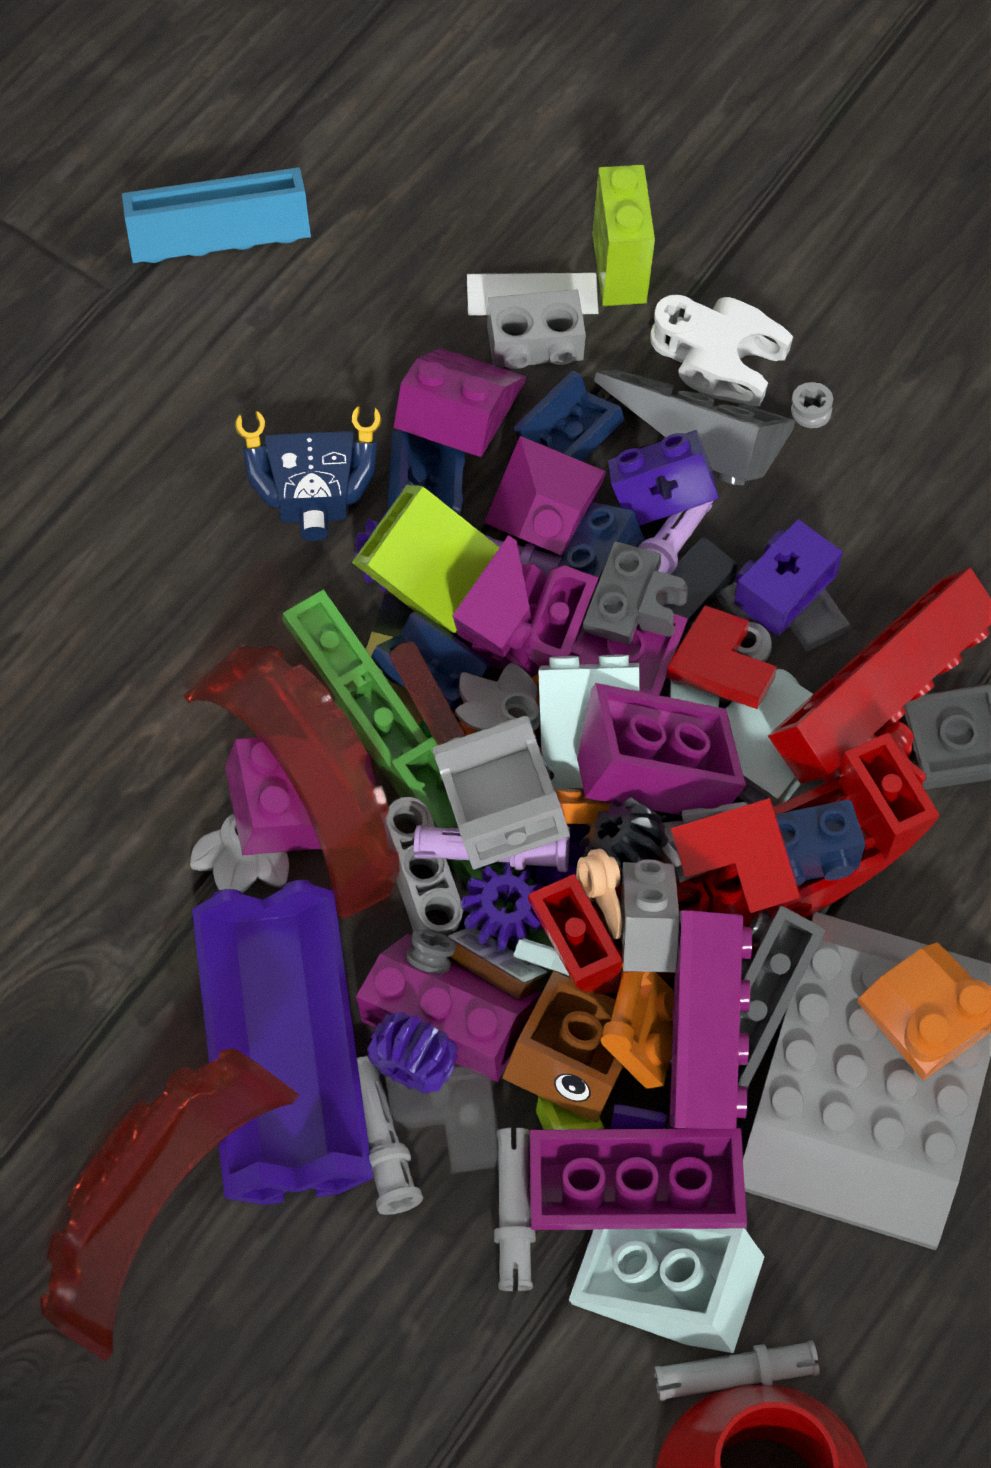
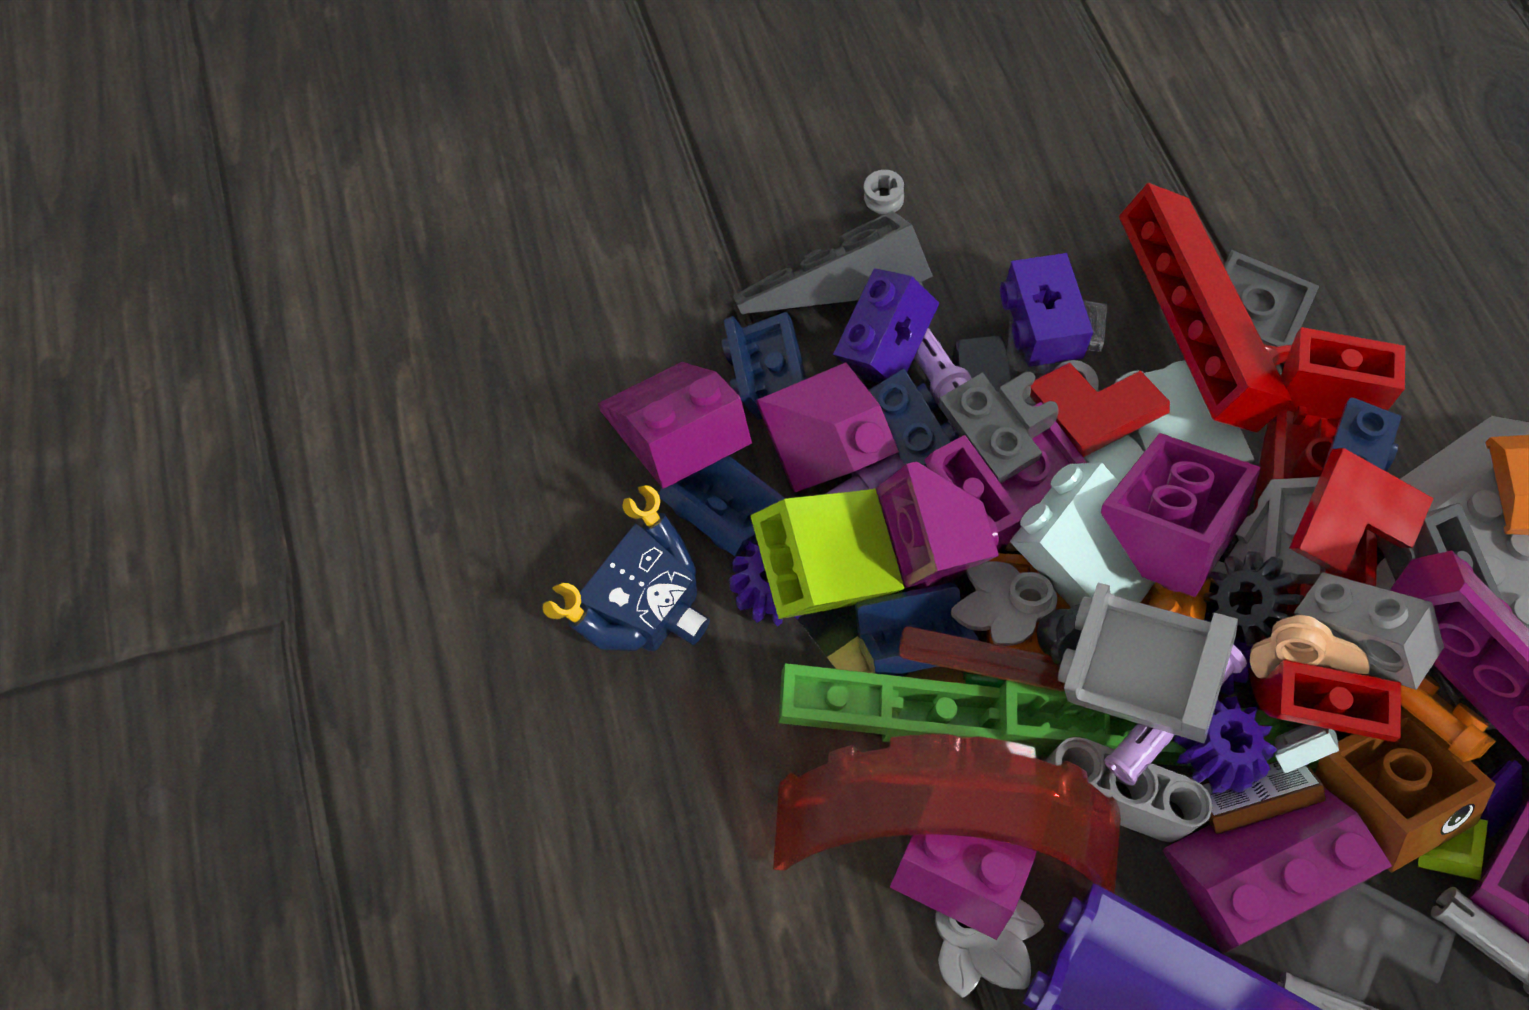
camera: 50 degrees left, 0 degrees up
dark azure brick [122,167,311,263] -> none
dark purple gear [367,1012,458,1093] -> none
dark grey bush [405,930,457,974] -> none
white sticker [467,273,598,315] -> none
light grey brick [487,289,586,369] -> none
lime brick [592,165,655,306] -> none
white piece [650,295,793,406] -> none

